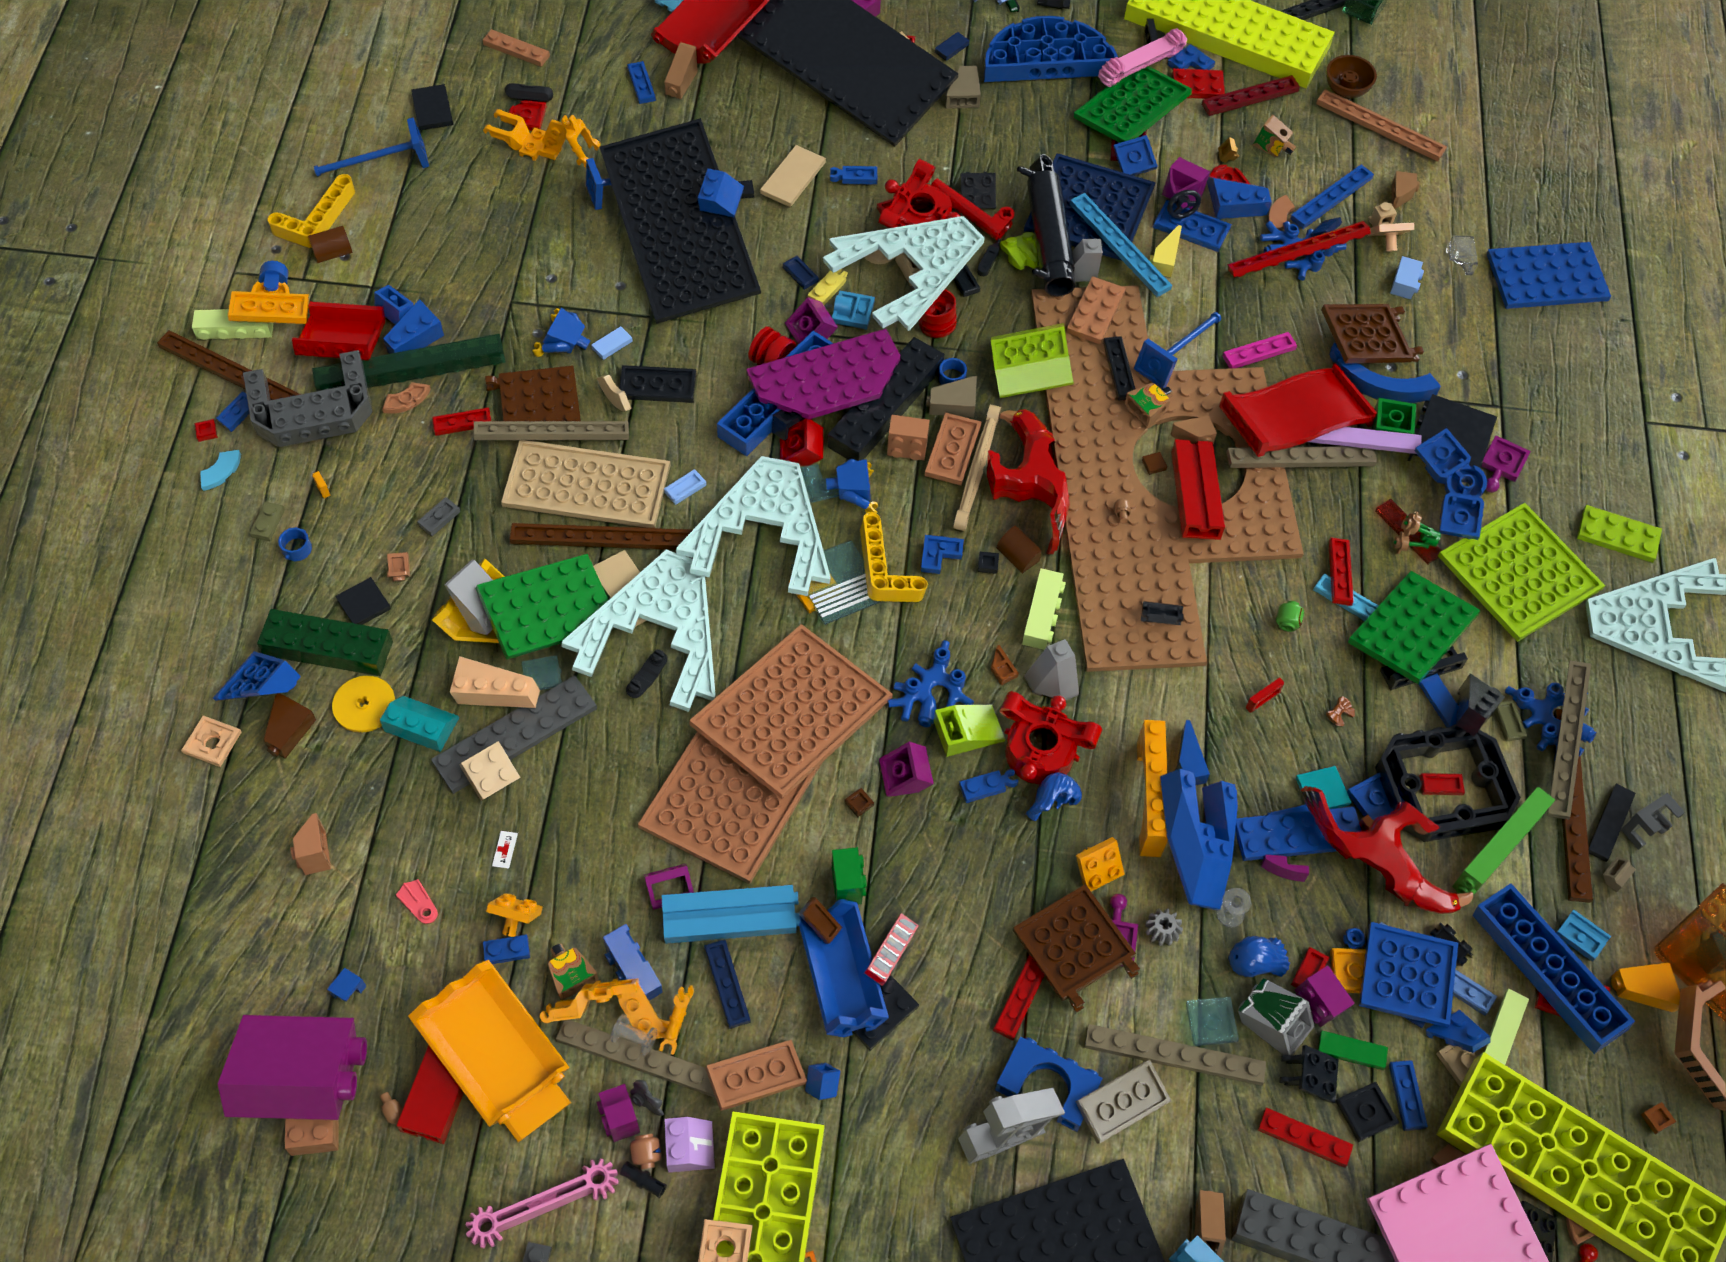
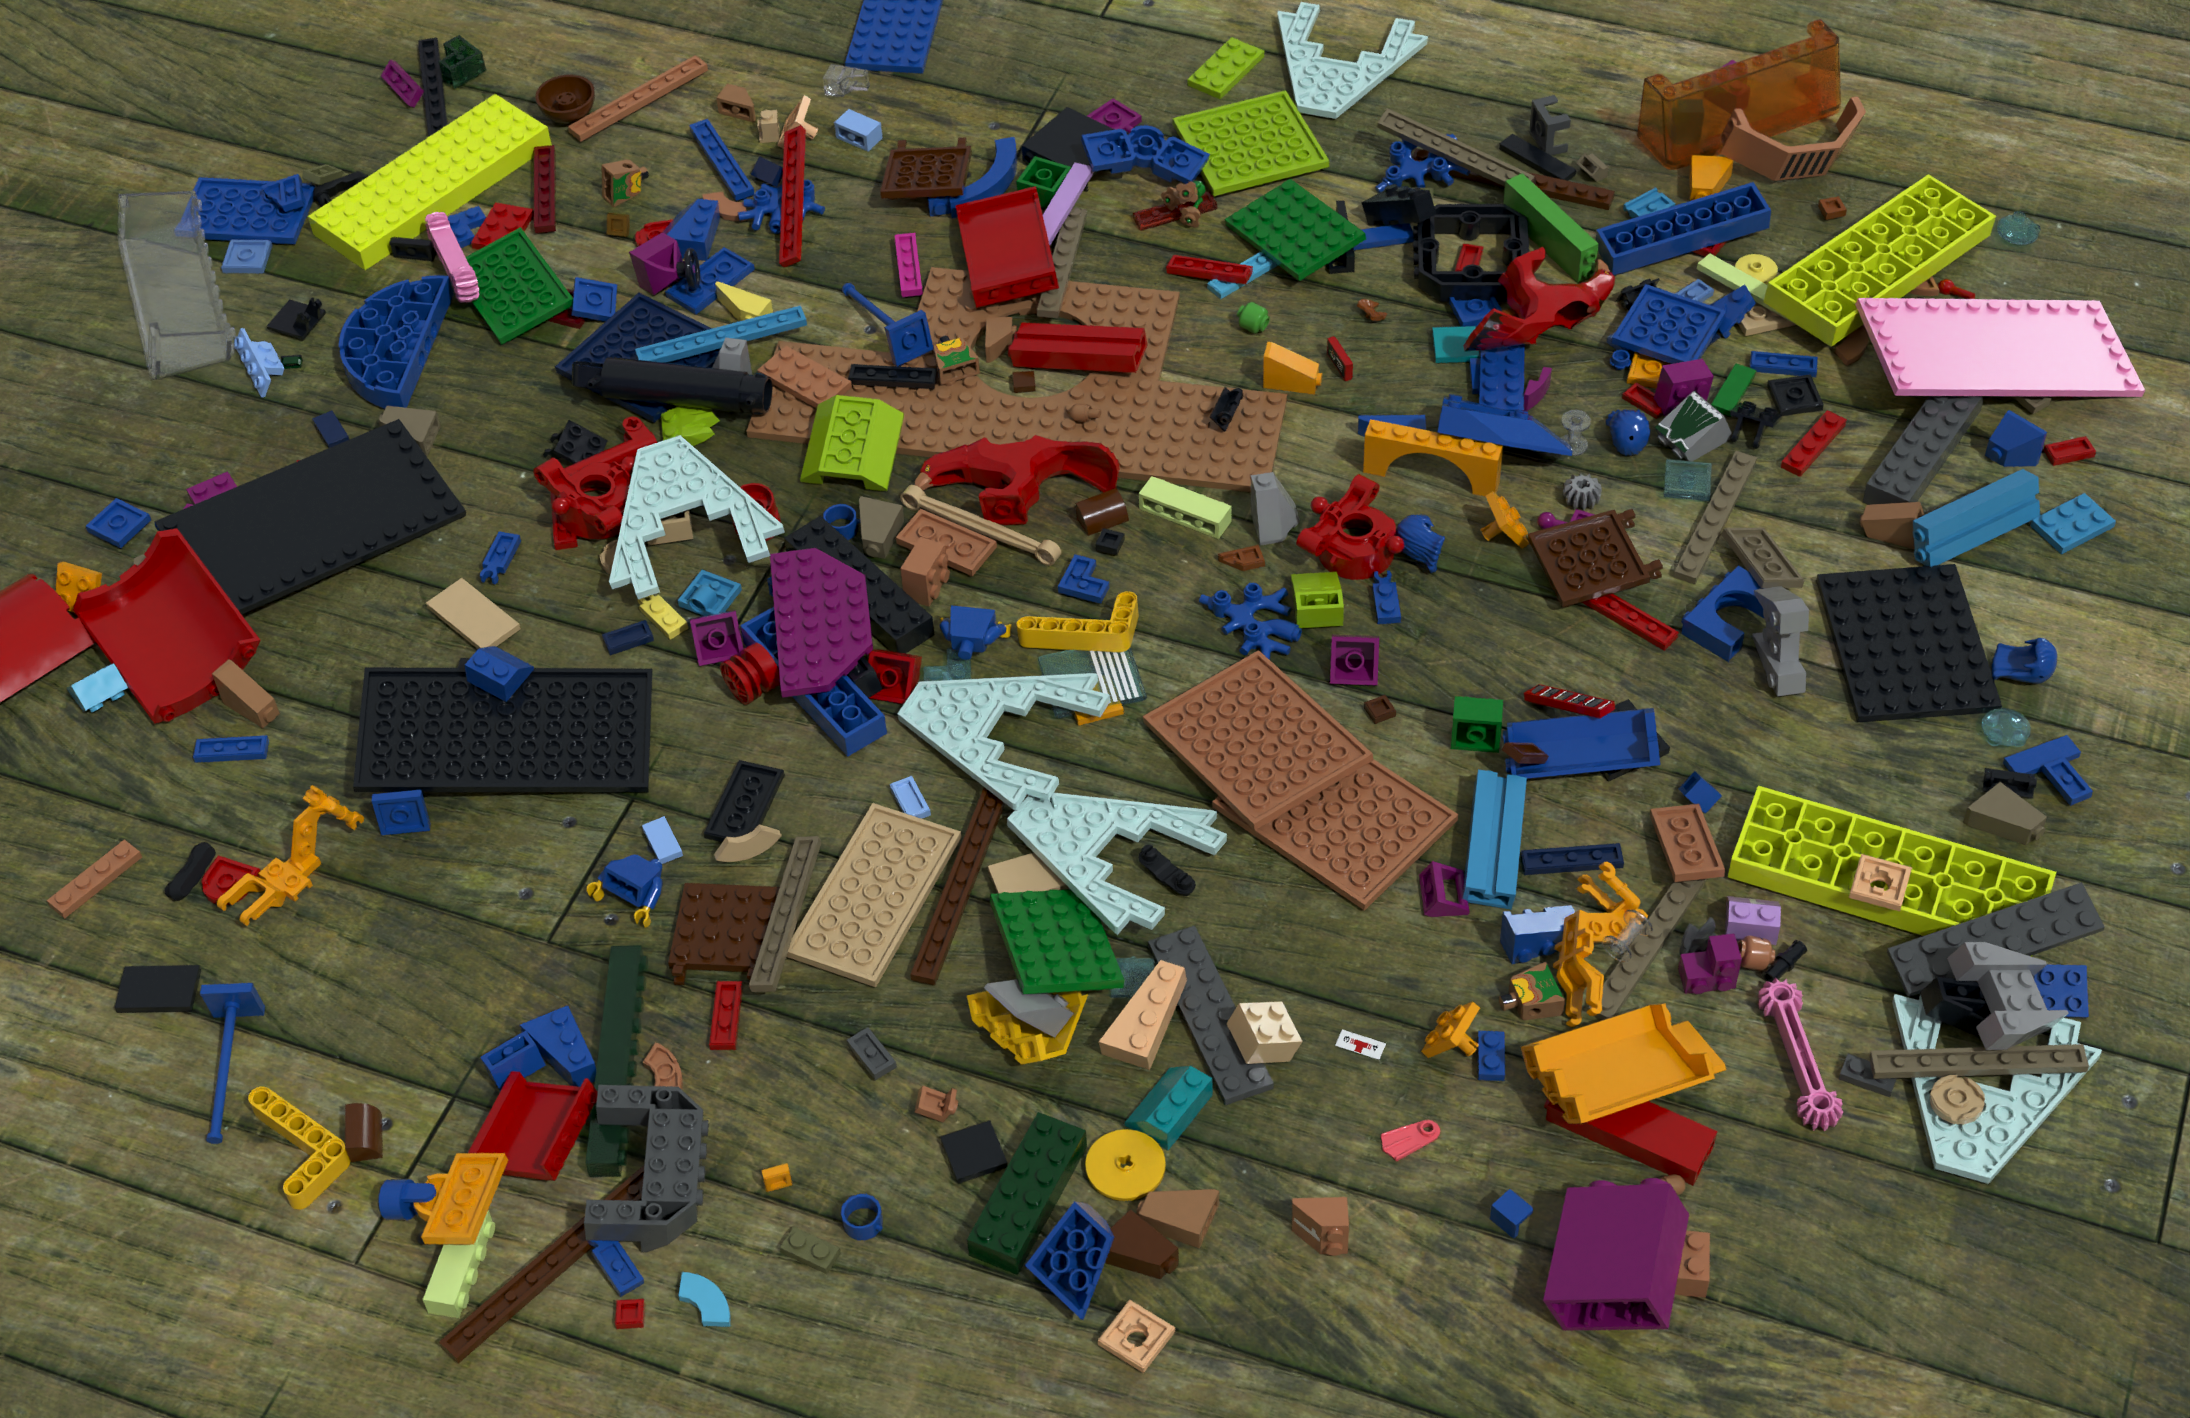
camera: 70 degrees left, 10 degrees down
none -> medium nougat slope [1136,1189,1219,1249]
none -> light orange slope [1263,342,1322,395]
none -> light yellow plate [1735,254,1778,285]

